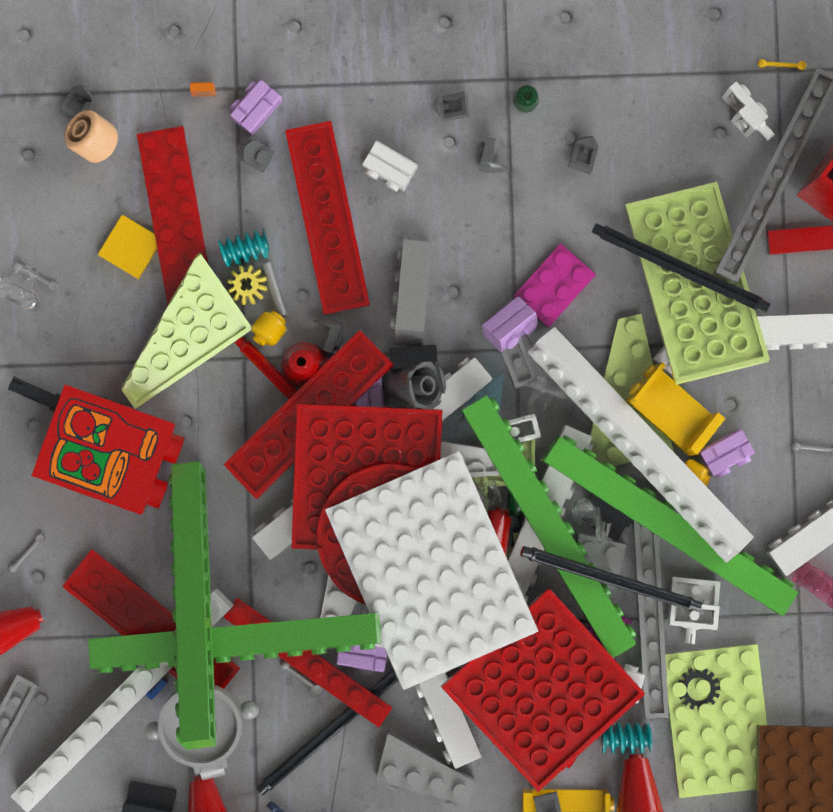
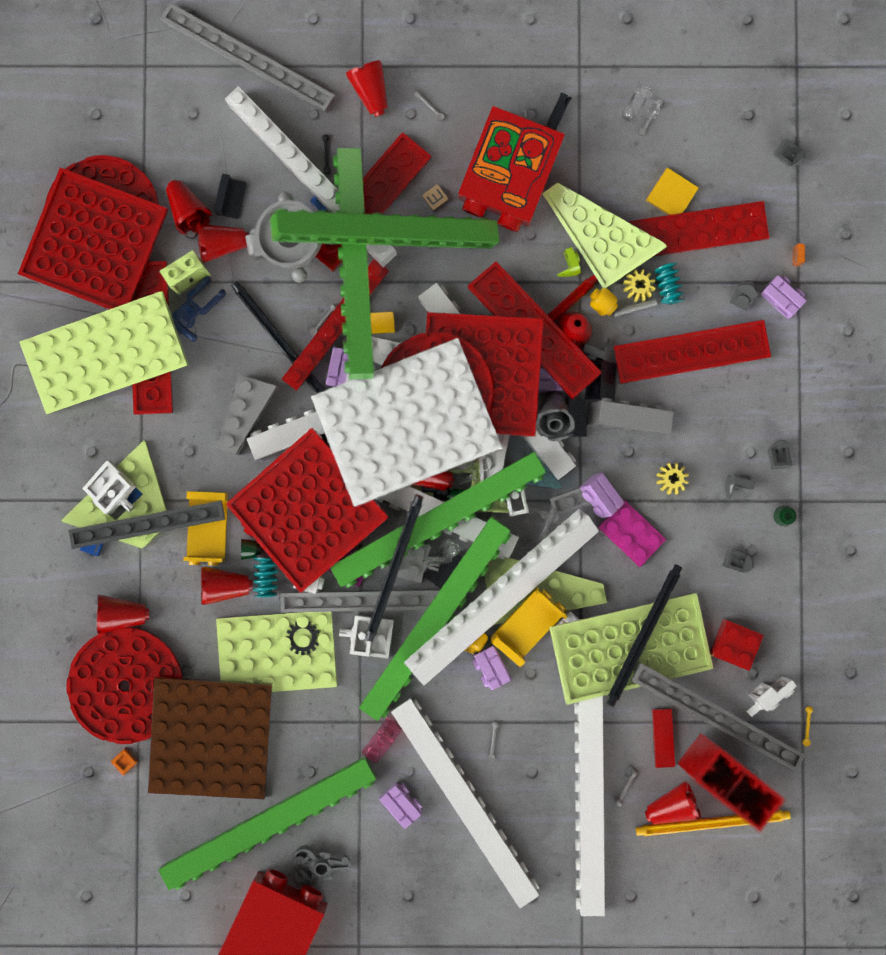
camera: 90 degrees right, 0 degrees up
light nougat head [64,110,118,163] -> none
white brick [362,141,418,192] -> none
none -> dark green hat [241,539,261,560]
none -> black hinge [322,134,331,174]
none -> yellow slope [370,312,395,334]
none -> tan tile [422,184,448,212]
none -> lime plate [557,247,581,277]
none -> black panel [585,361,616,401]
none -> light yellow gear [656,463,689,495]
none -> red brick [710,619,764,671]

